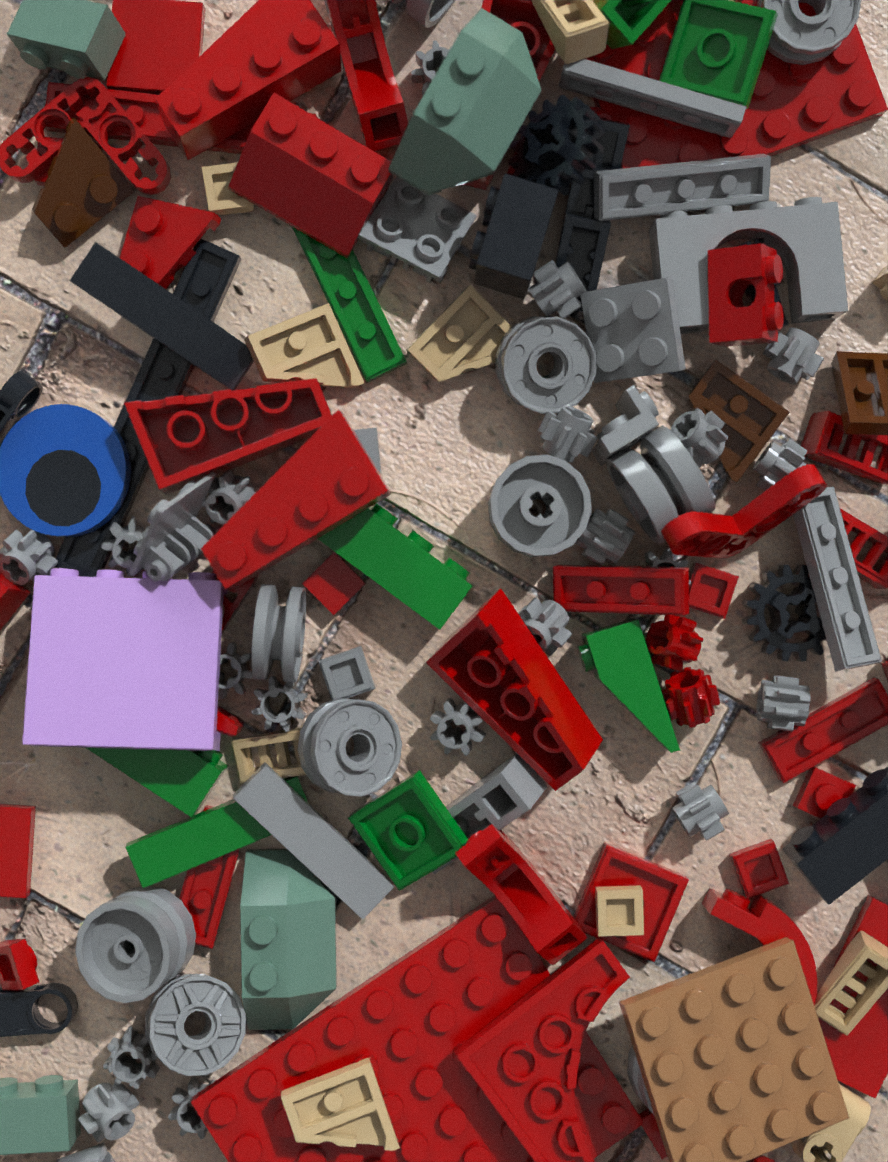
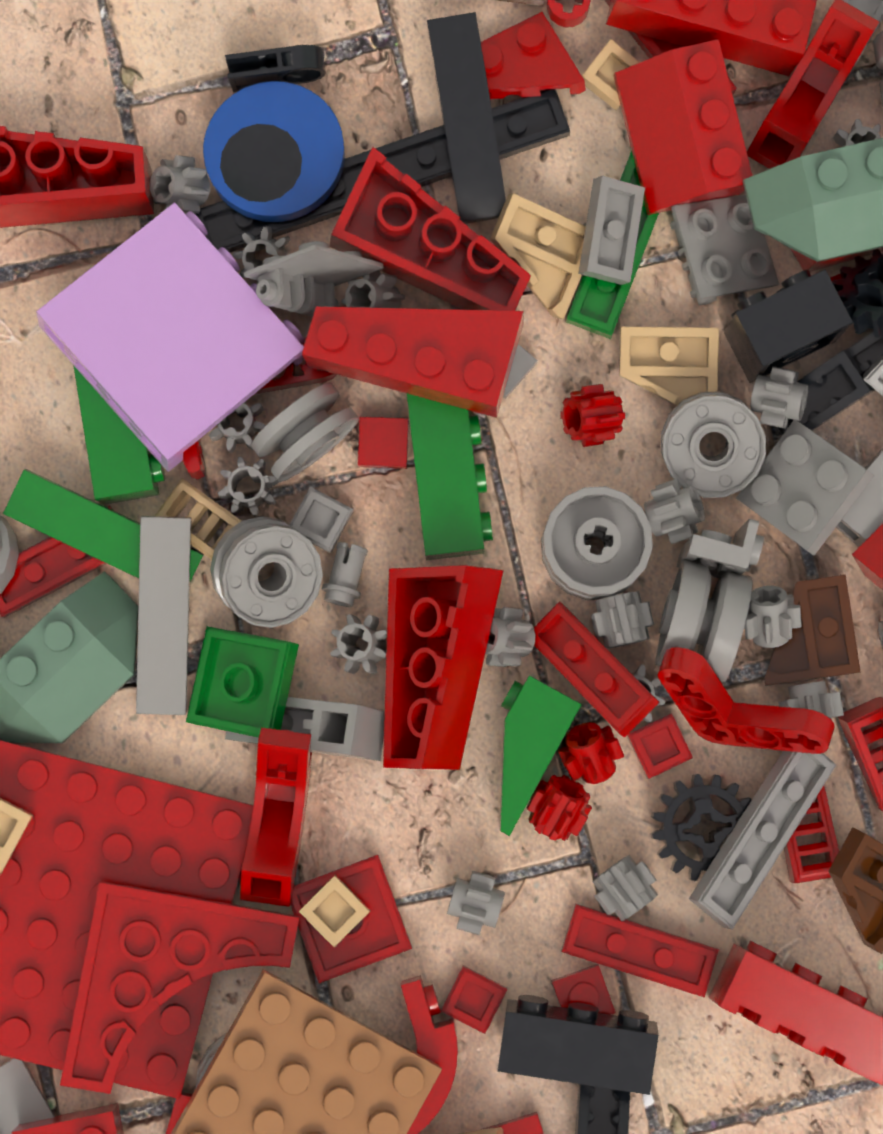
camera: 50 degrees right, 5 degrees down
none -> light grey pin [322,542,368,607]
none -> red gear [560,384,625,447]
none -> light grey plate [578,176,645,285]

